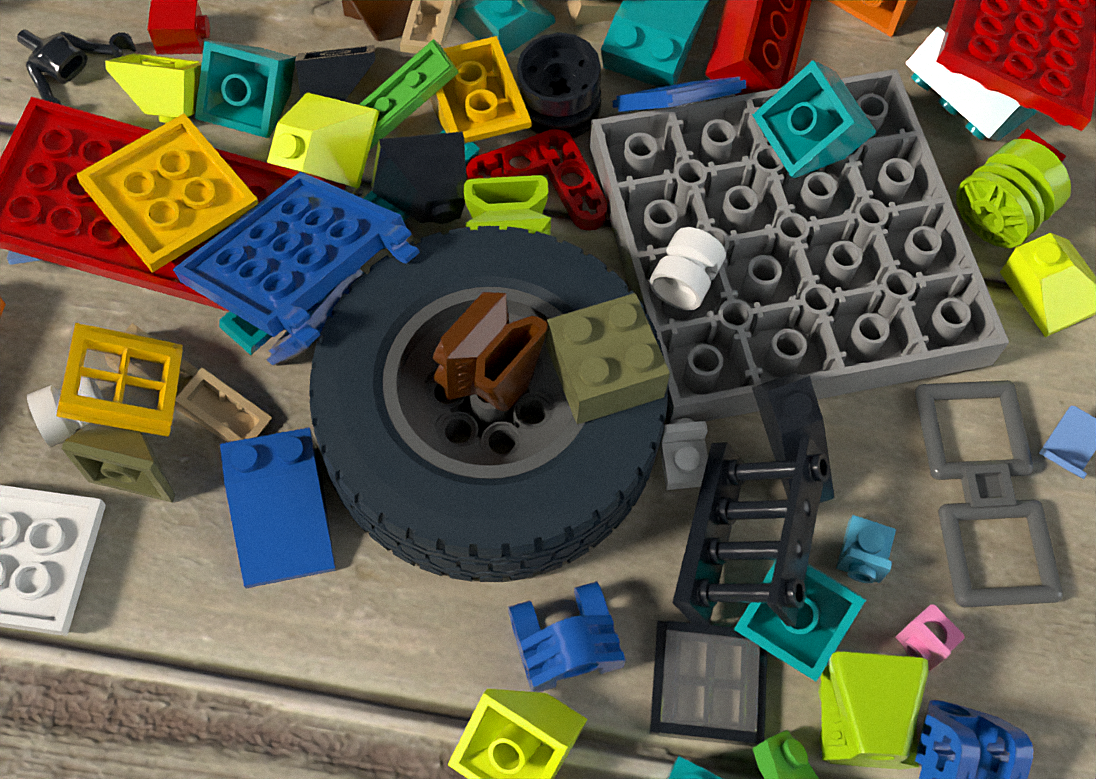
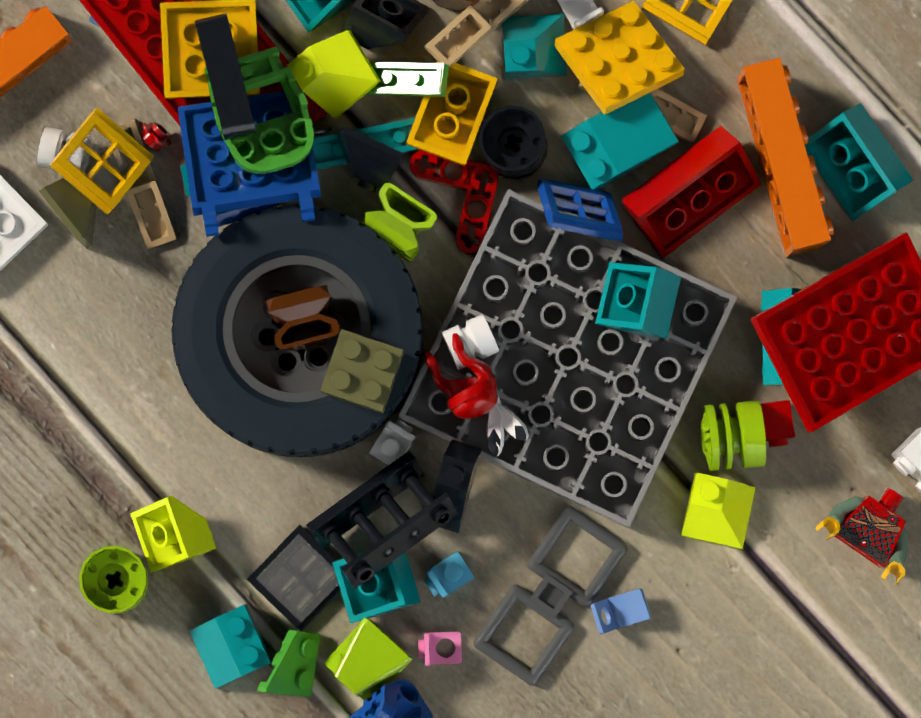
camera: 40 degrees right, 20 degrees up
blue slope [220,427,336,588] -> none
blue piece [508,581,626,692] -> none
none -> red plate [140,122,172,151]
none -> black beam [195,13,256,140]
none -> bright green slope [204,46,314,174]
none -> red hair [425,333,529,456]

